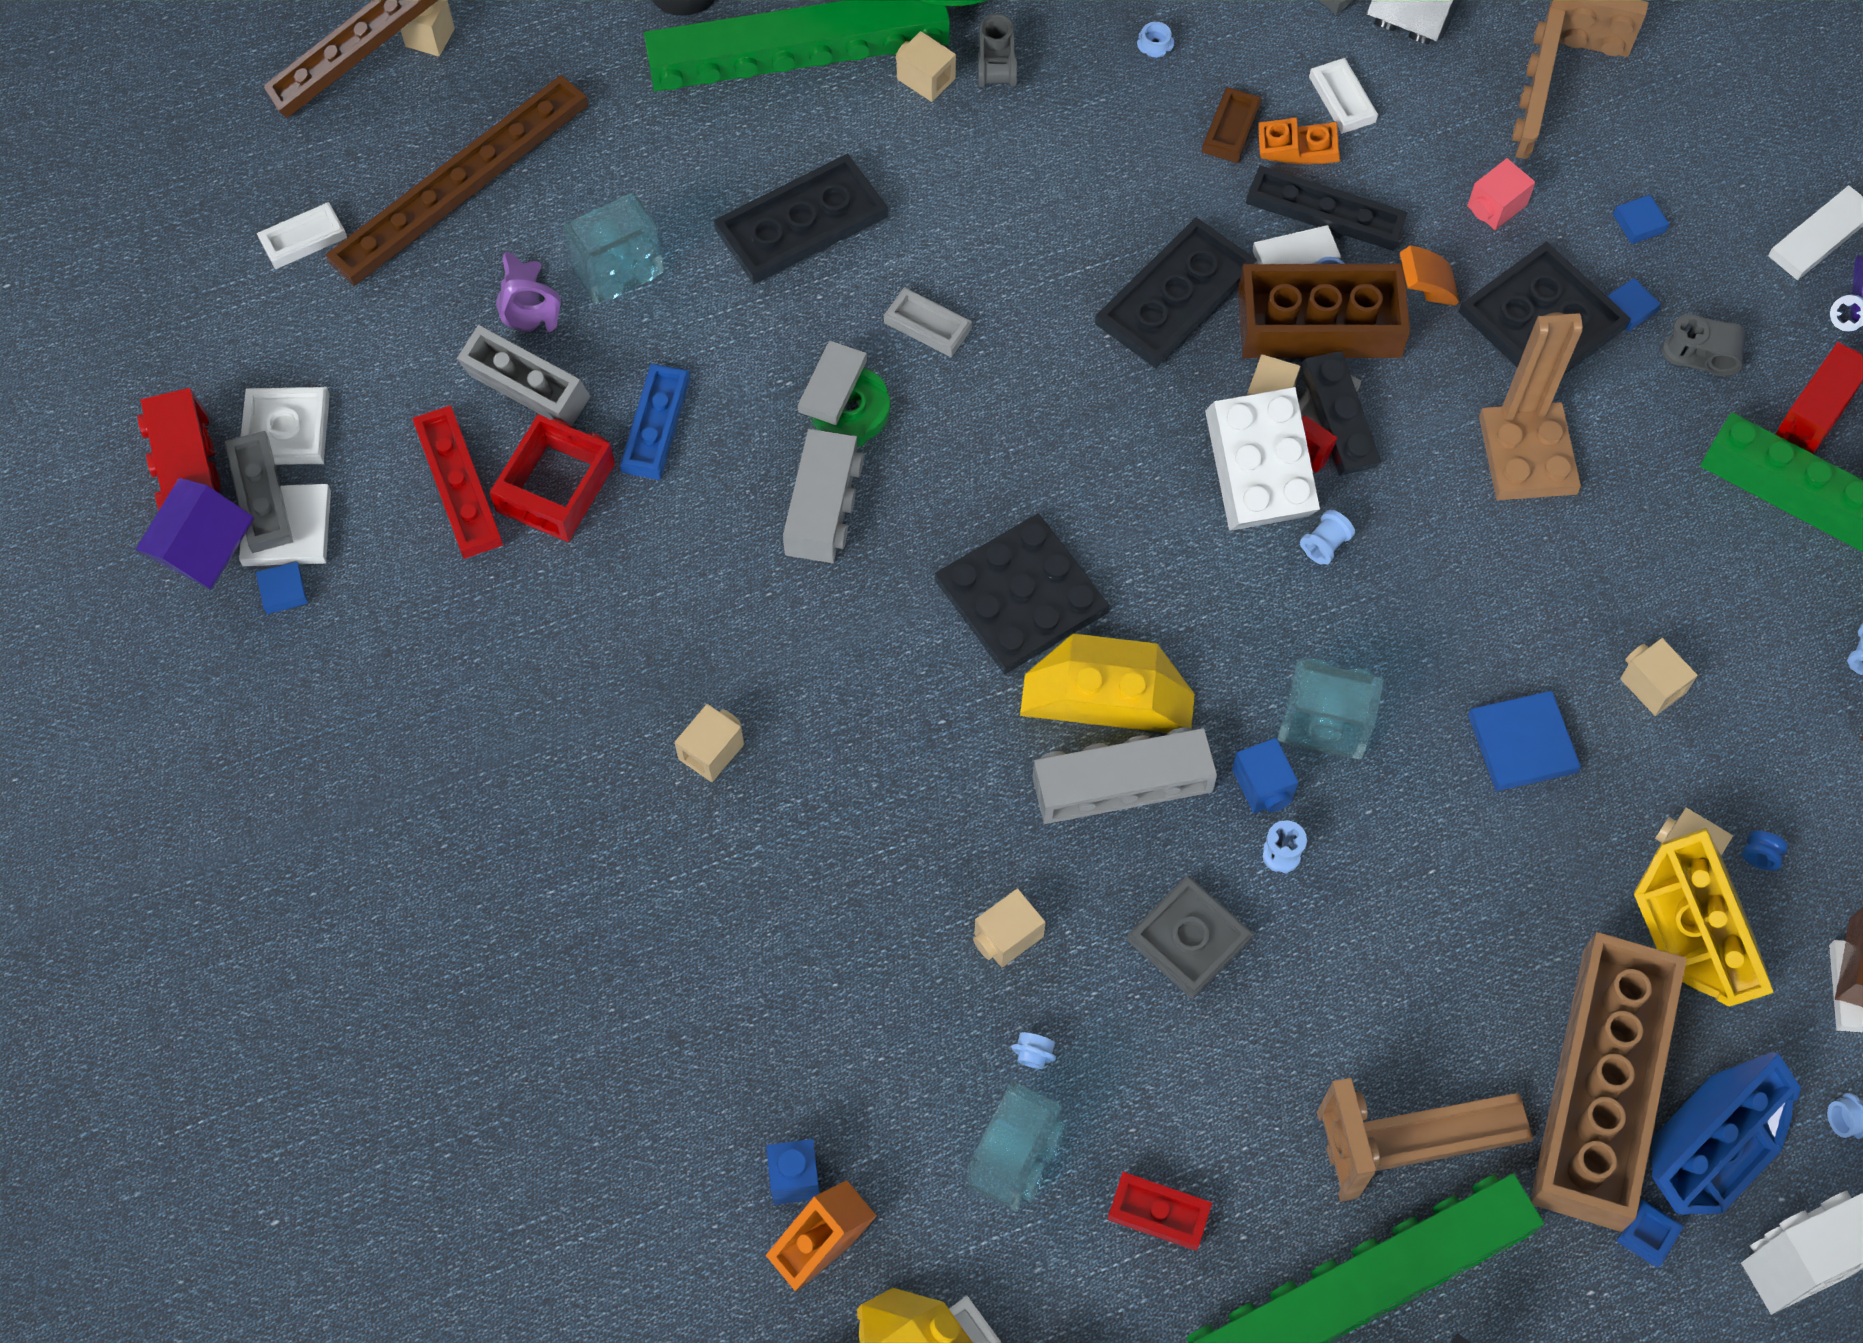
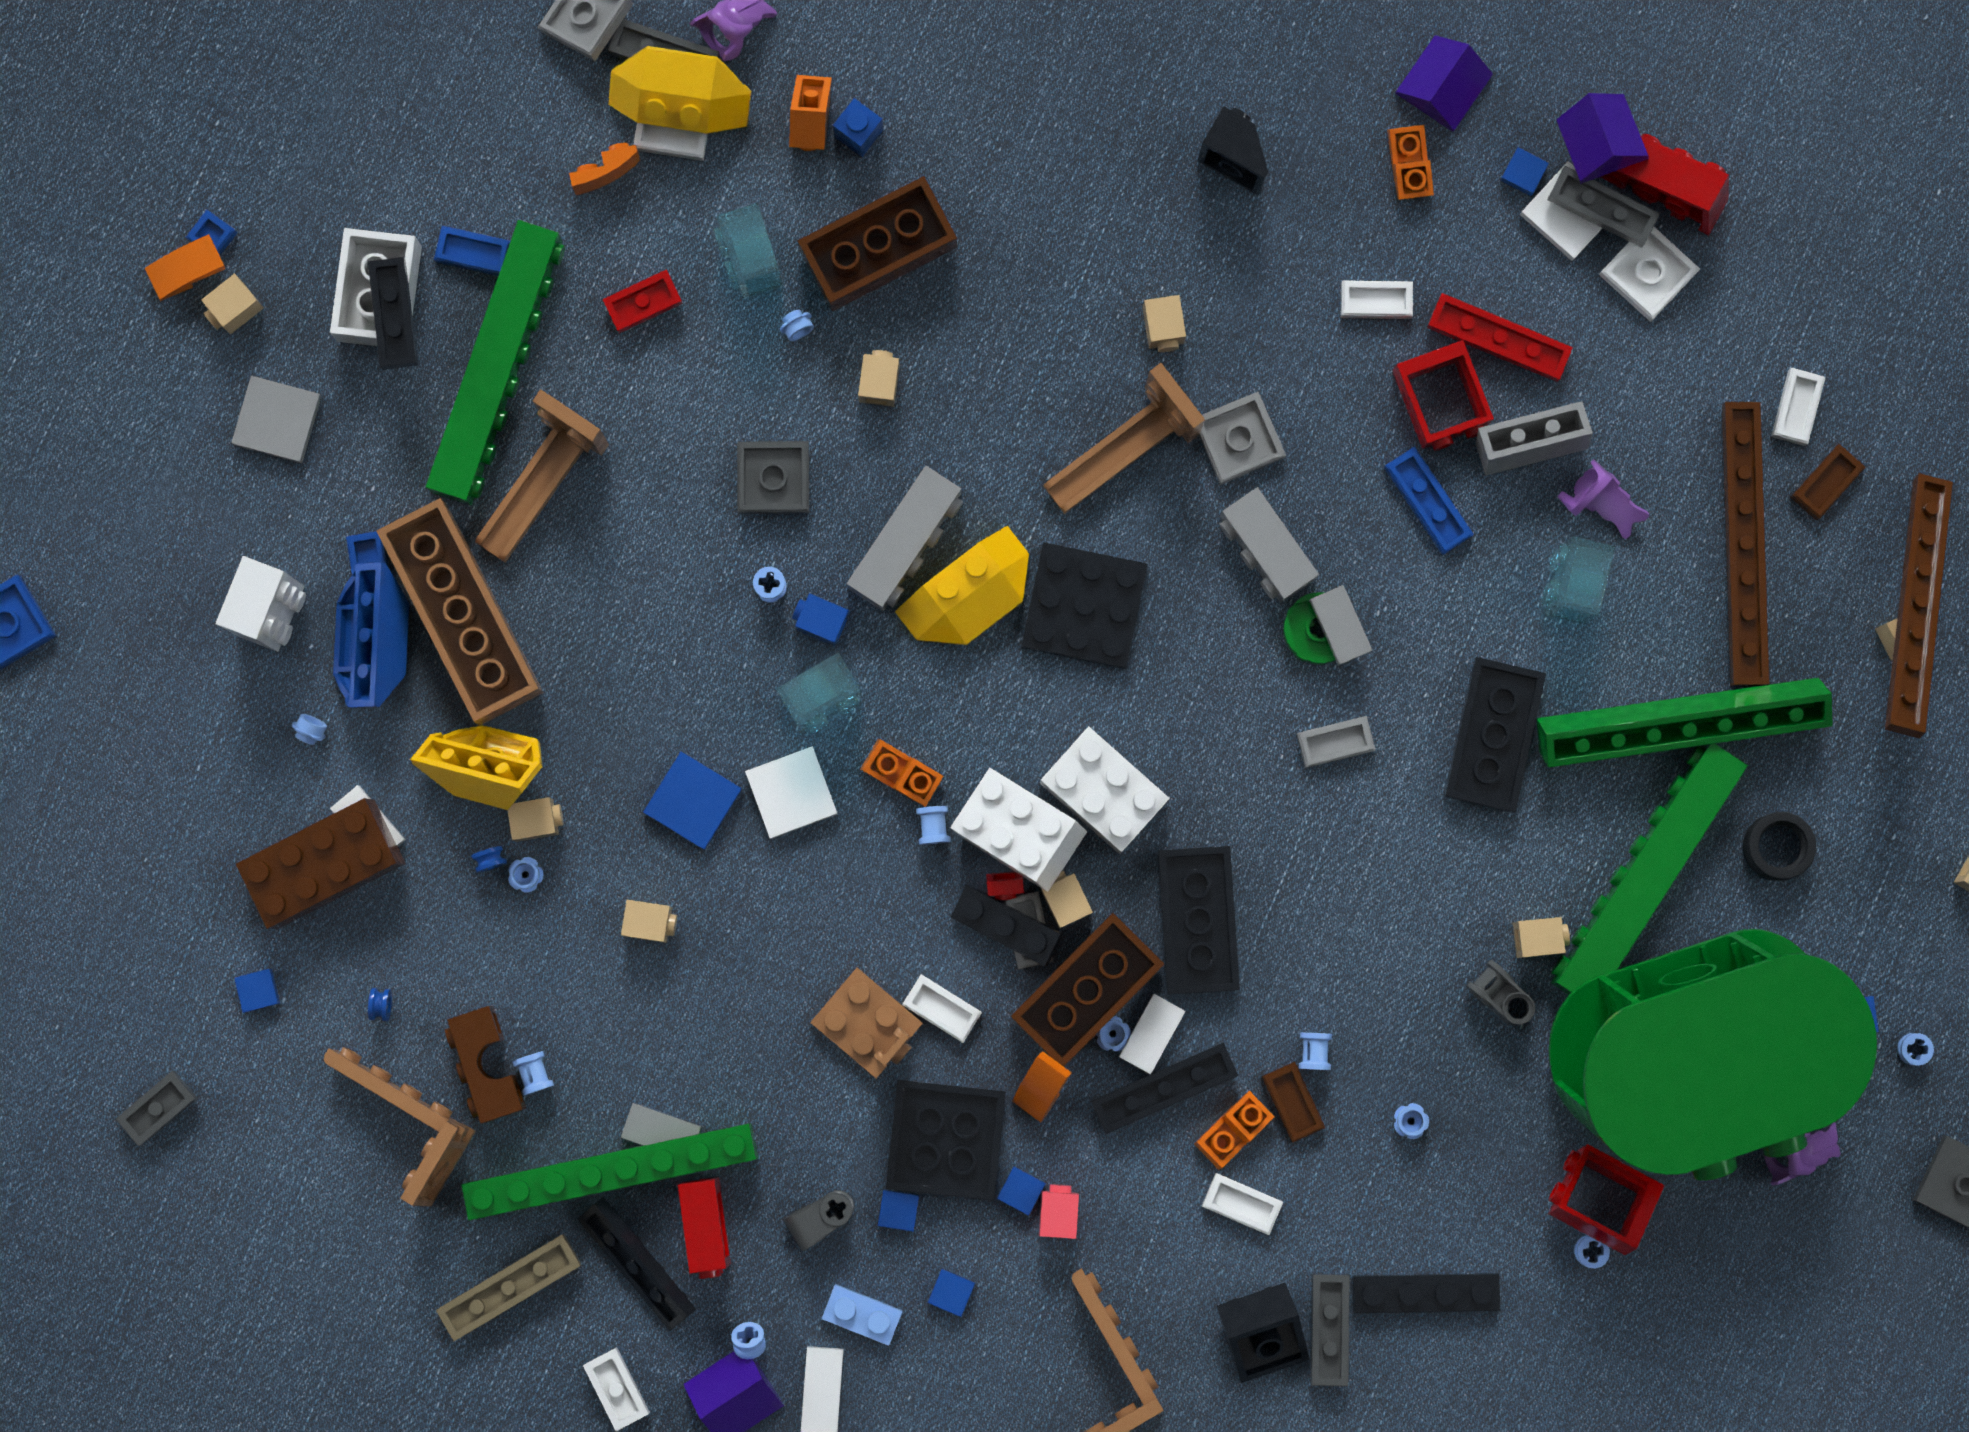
camera: 130 degrees right, 20 degrees up
none -> light blue plate [508,857,544,893]
none -> light grey tile [621,1103,702,1145]
none -> white tile [745,746,838,839]
none -> reddish brown brick [797,176,957,312]
none -> light blue plate [822,1284,903,1346]
none -> orange slope [860,739,944,807]
none -> white tile [902,974,982,1043]
none -> blue tile [997,1166,1046,1216]
none -> white brick [1040,726,1170,854]
none -> medium nougat bracket [1043,363,1205,515]
none -> black slope [1197,107,1268,195]
none -> light grey tile [1199,392,1286,485]
none -> light blue bush [1299,1032,1332,1070]
none -> white tile [1341,281,1413,319]
none -> orange slope [1387,125,1434,200]
none -> dark purple slope [1395,35,1493,132]
none -> green brick [1536,678,1833,767]
none -> reddish brown tile [1790,444,1866,521]

